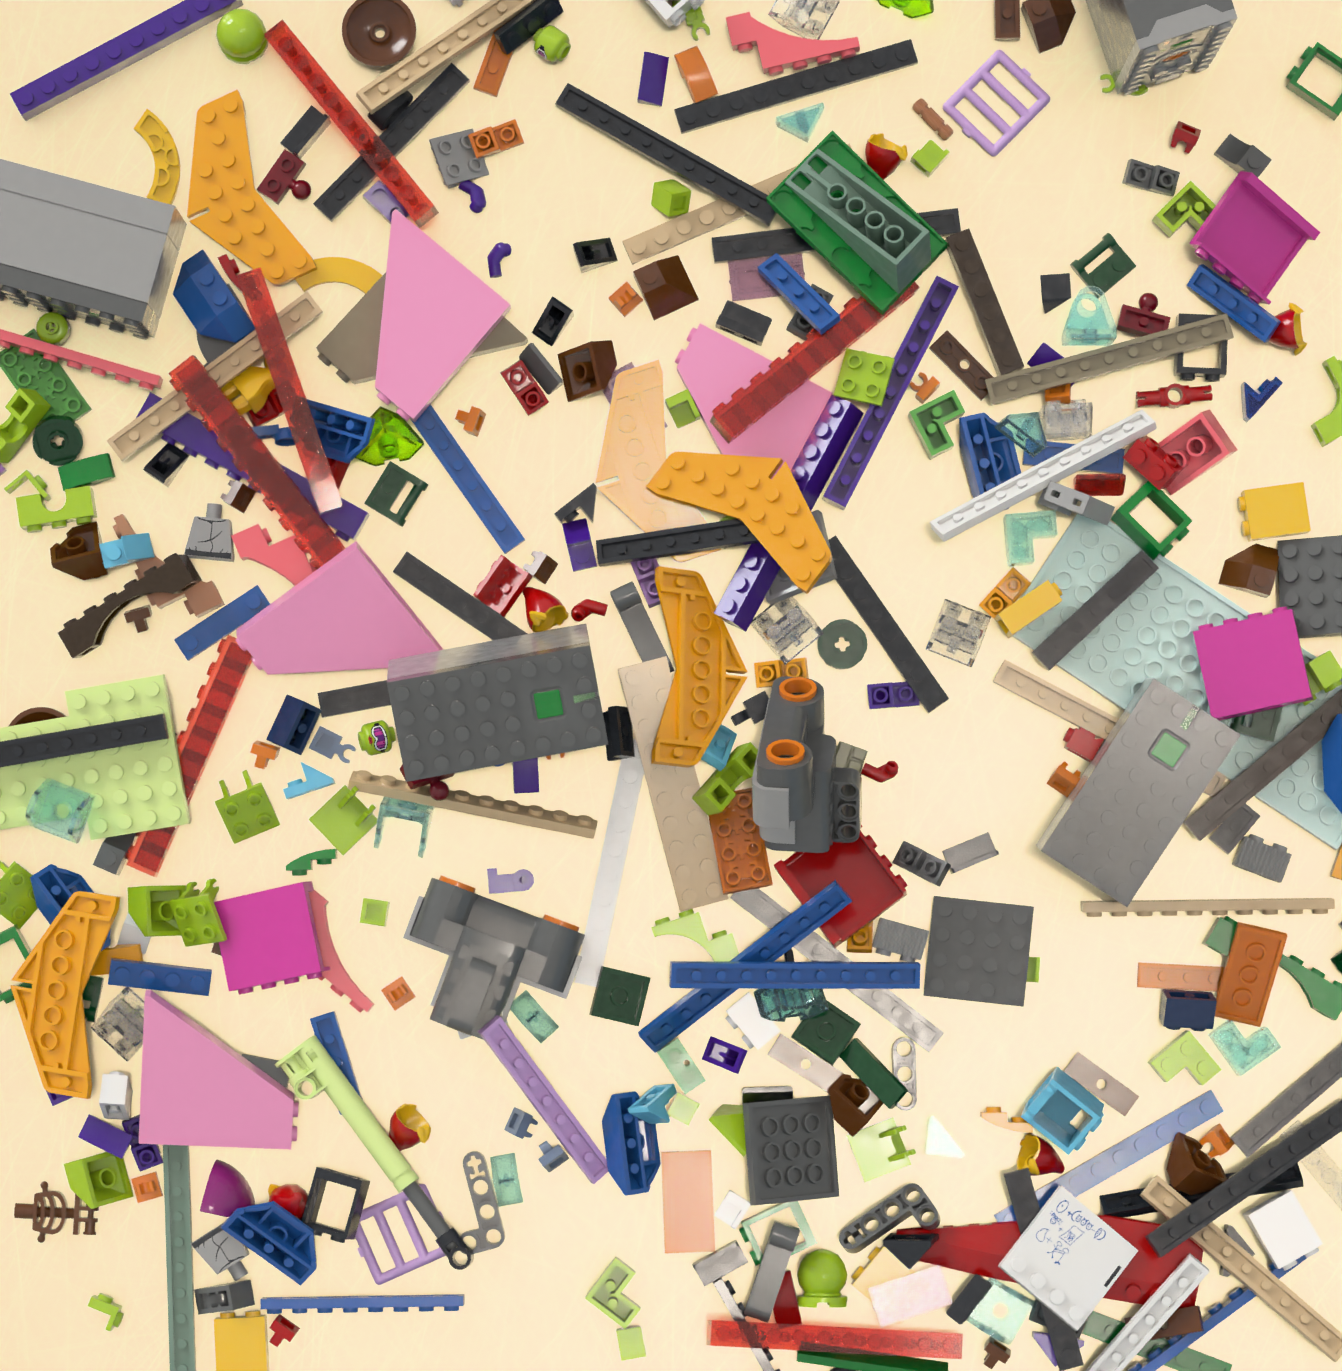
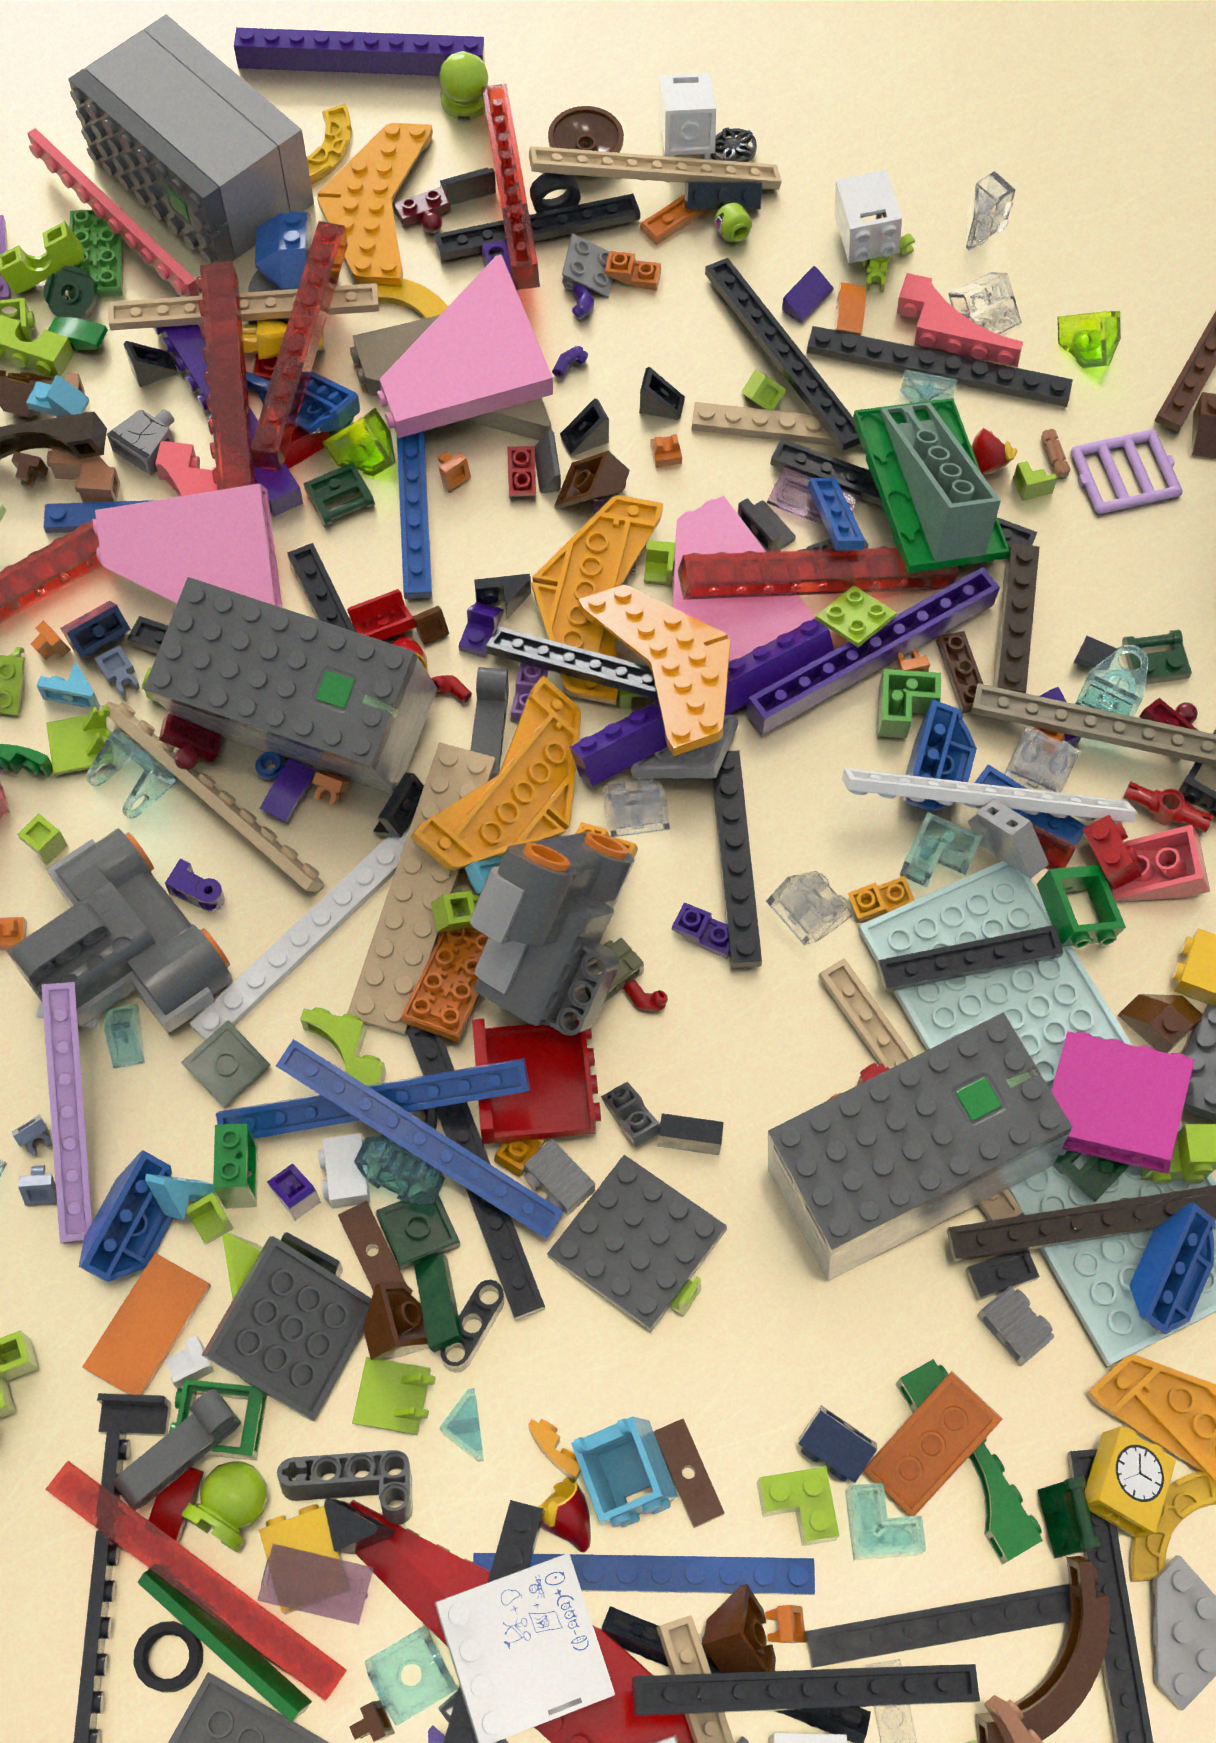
camera: 30 degrees right, 20 degrees down
lime head [36,312,71,346] -> none
reddish brown tile [220,480,256,513] -> none
reddish brown slope [633,255,699,321] -> none
plate [817,619,868,670] -> none
black slope [946,1274,993,1325] -> none
clear light blue slope [994,412,1048,457] -> none
yellow brick [994,580,1063,639] -> none
tan plate [1080,898,1335,917] -> none
orange tile [1137,962,1224,992] -> none

